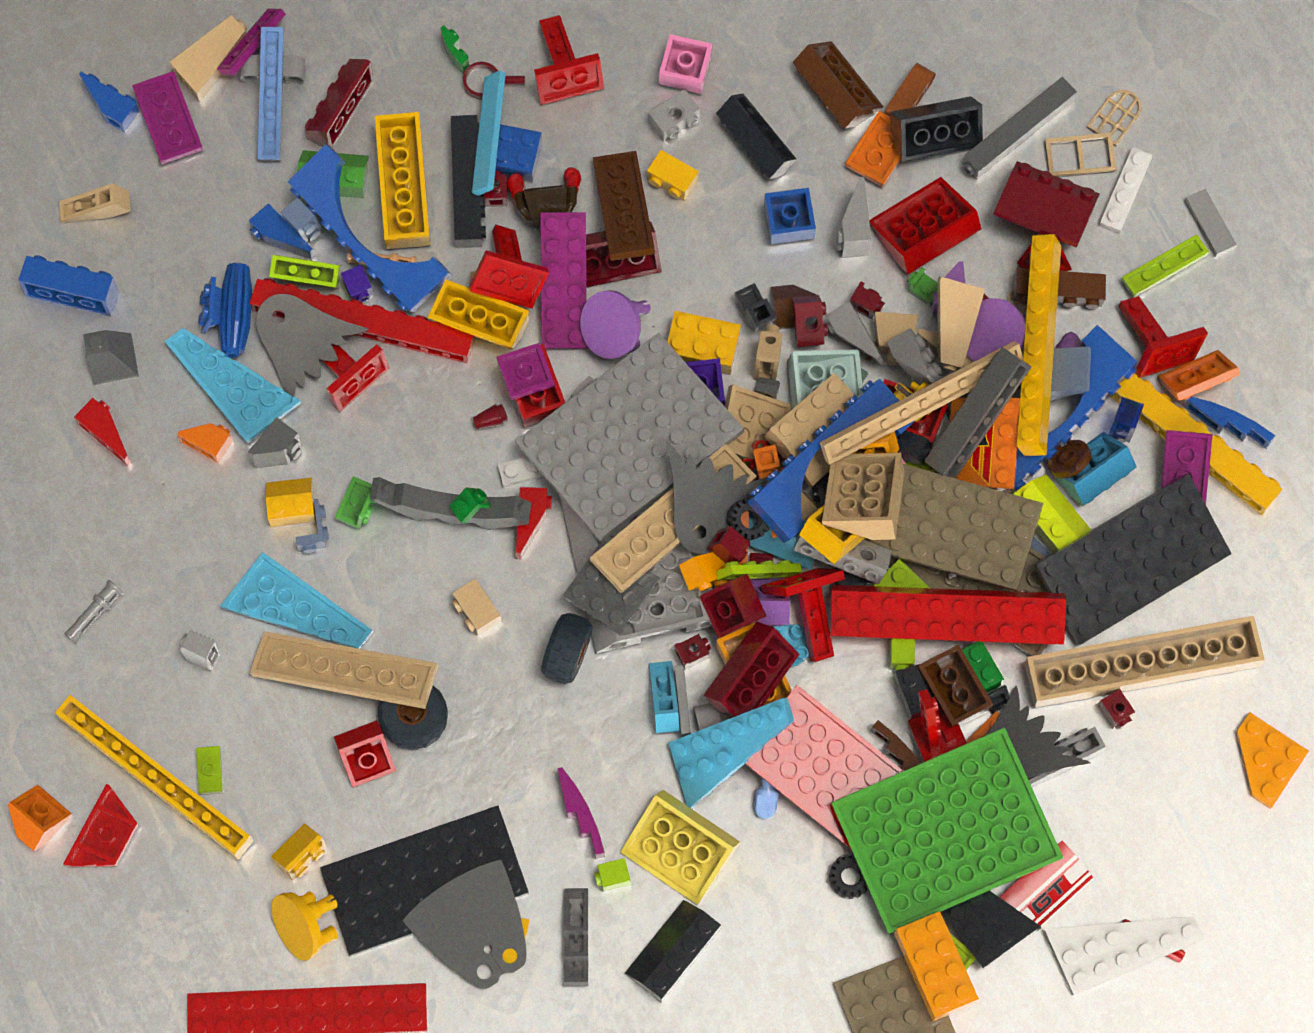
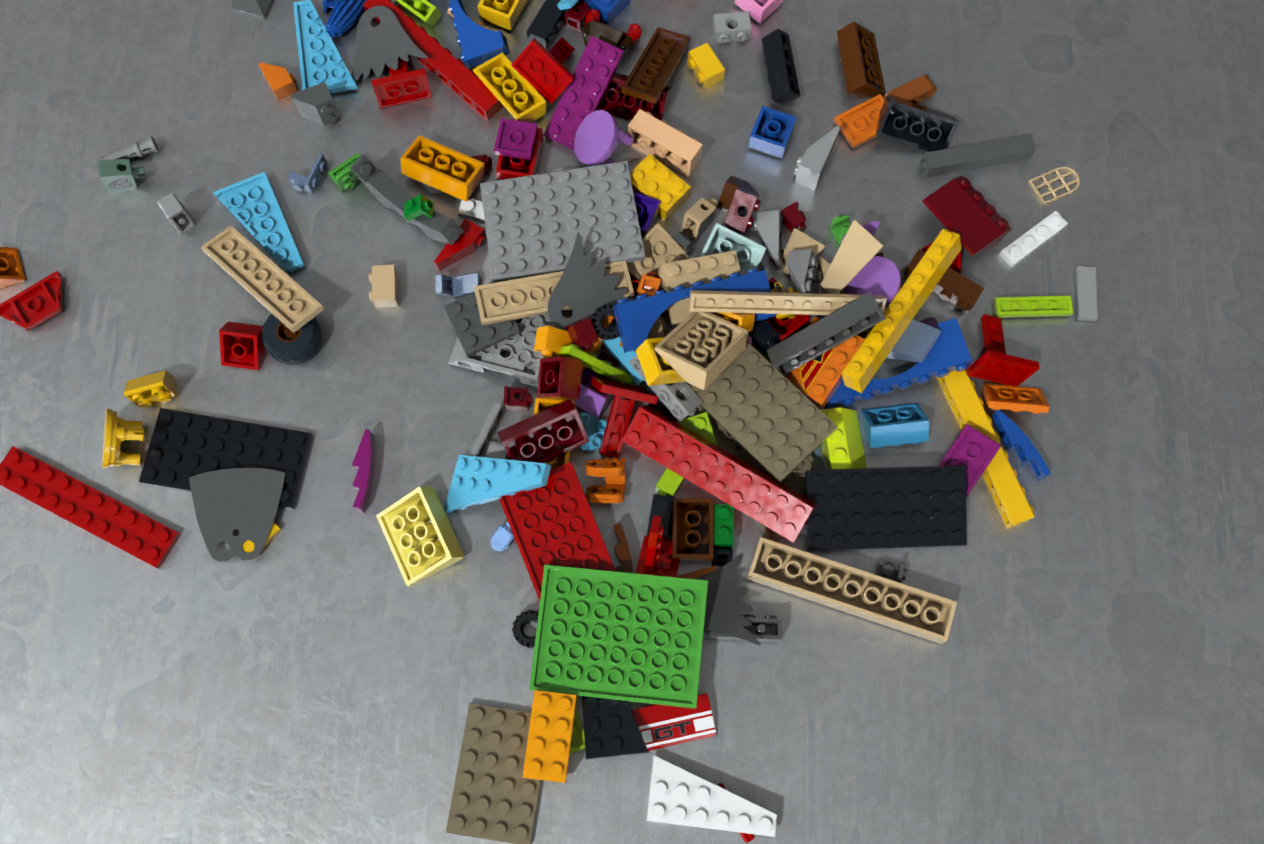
camera: 30 degrees right, 0 degrees up
yellow brick [55,695,253,860] -> none
red slope [74,397,131,466] -> none
lime plate [196,746,223,795] -> none
yellow slope [266,477,316,527] -> none
dark purple brick [341,265,373,303] -> none
black wheel [541,613,593,684] -> none
flat silver slope [564,888,588,987] -> none
lime brick [594,858,631,892] -> none
black slope [625,900,721,1003] -> none
medium azure slope [649,661,679,733] -> none
black brick [734,283,777,331] -> none
red slope [869,177,982,274] -> none
tan window [1045,132,1117,177] -> none
reddish brown tile [1047,440,1092,479] -> none
dark red brick [1098,689,1135,729] -> none
clear blue brick [1108,397,1144,443] -> none
light orange plate [1236,712,1309,809] -> none
none -> sand green torso [97,159,146,195]
none -> light orange brick [401,135,484,202]
none -> sand blue bracket [435,273,480,298]
none -> orange piece [586,458,626,503]
none -> light nougat brick [628,109,703,179]
none -> dark grey bracket [875,559,907,583]

